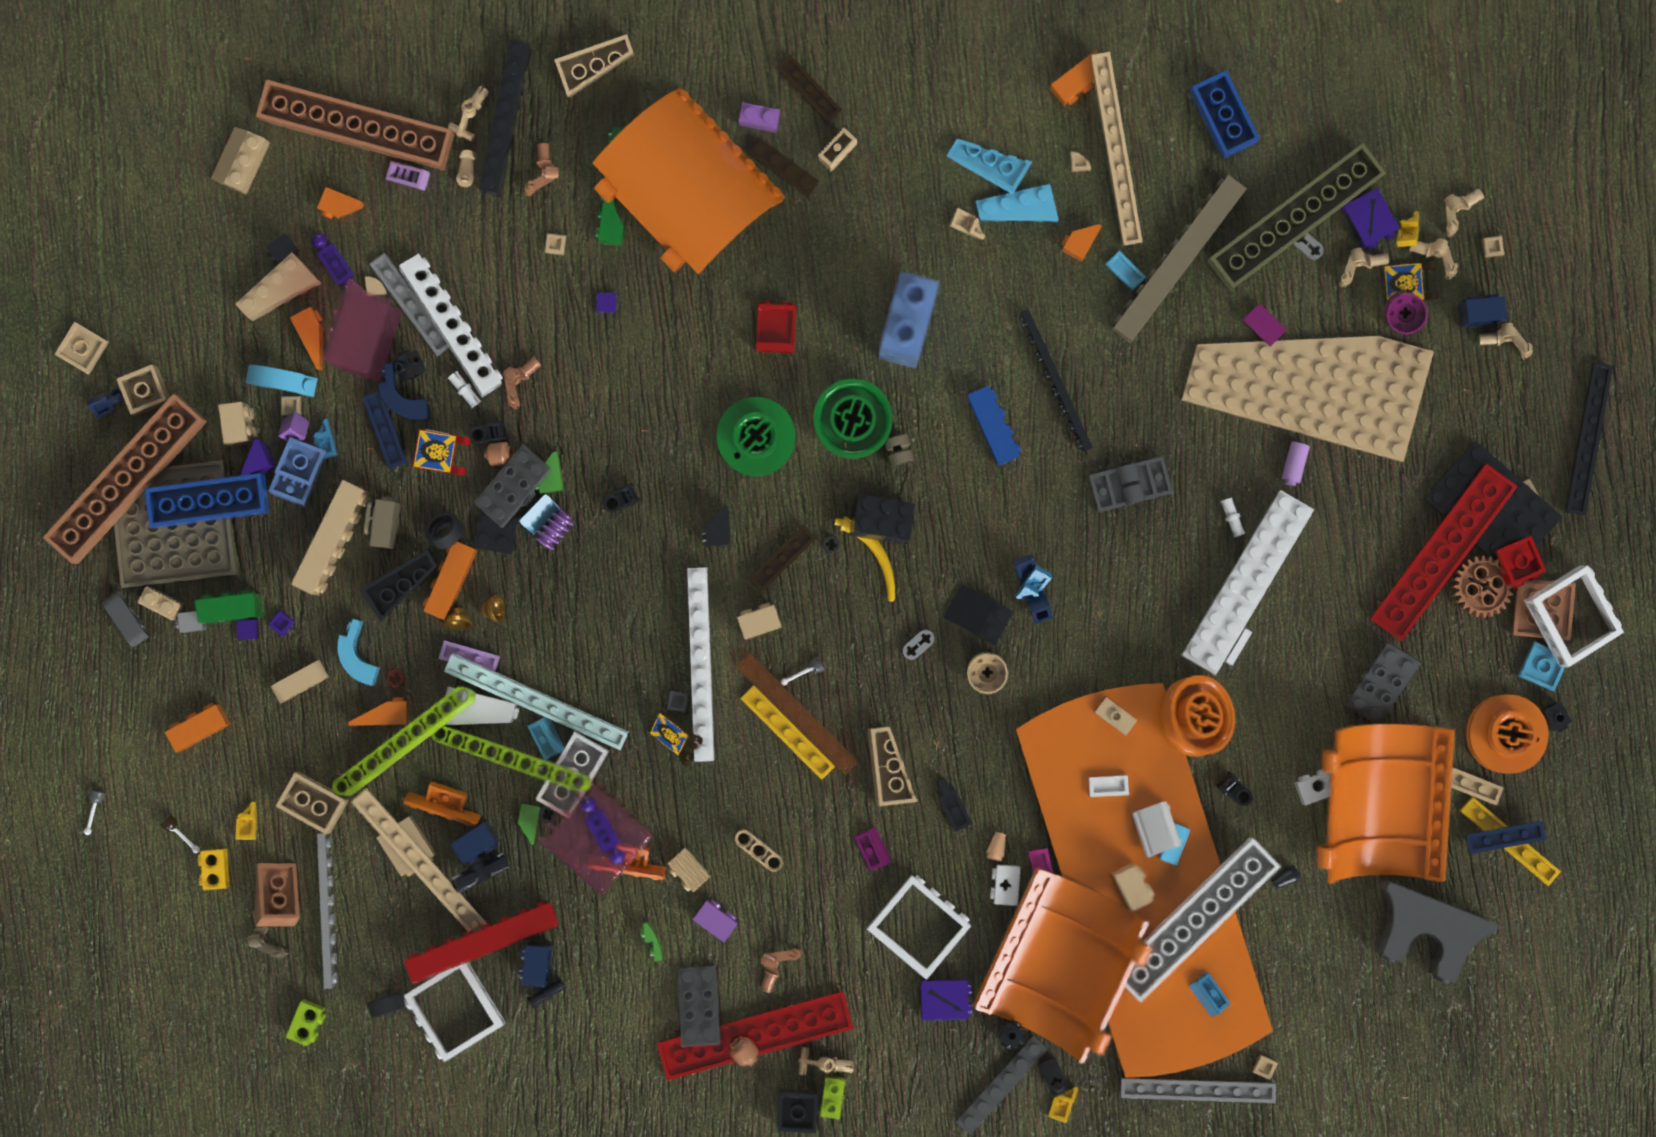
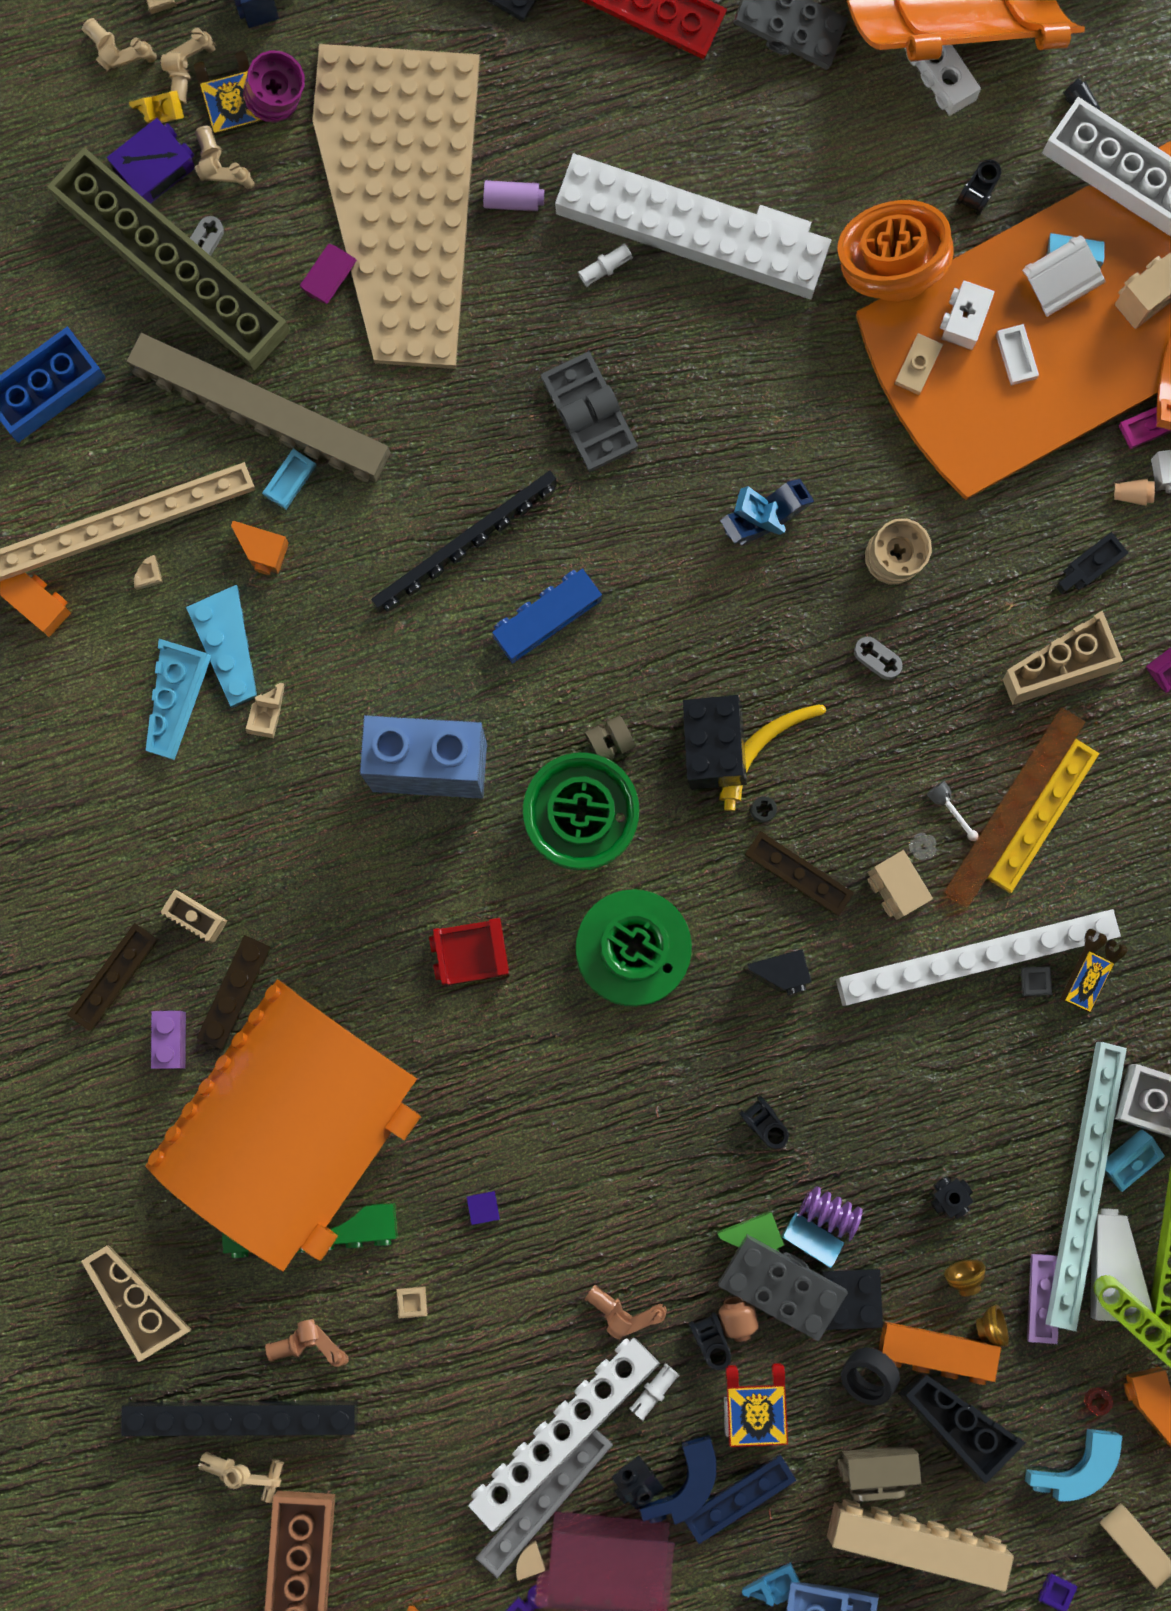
camera: 100 degrees left, 5 degrees down
lavender slope [386,161,430,190] -> none
tan piece [456,150,476,187] -> none
black slope [944,584,1014,645] -> none
none -> clear plate [909,833,937,860]
none -> black brick [929,1176,974,1219]
none -> white brick [940,280,995,350]

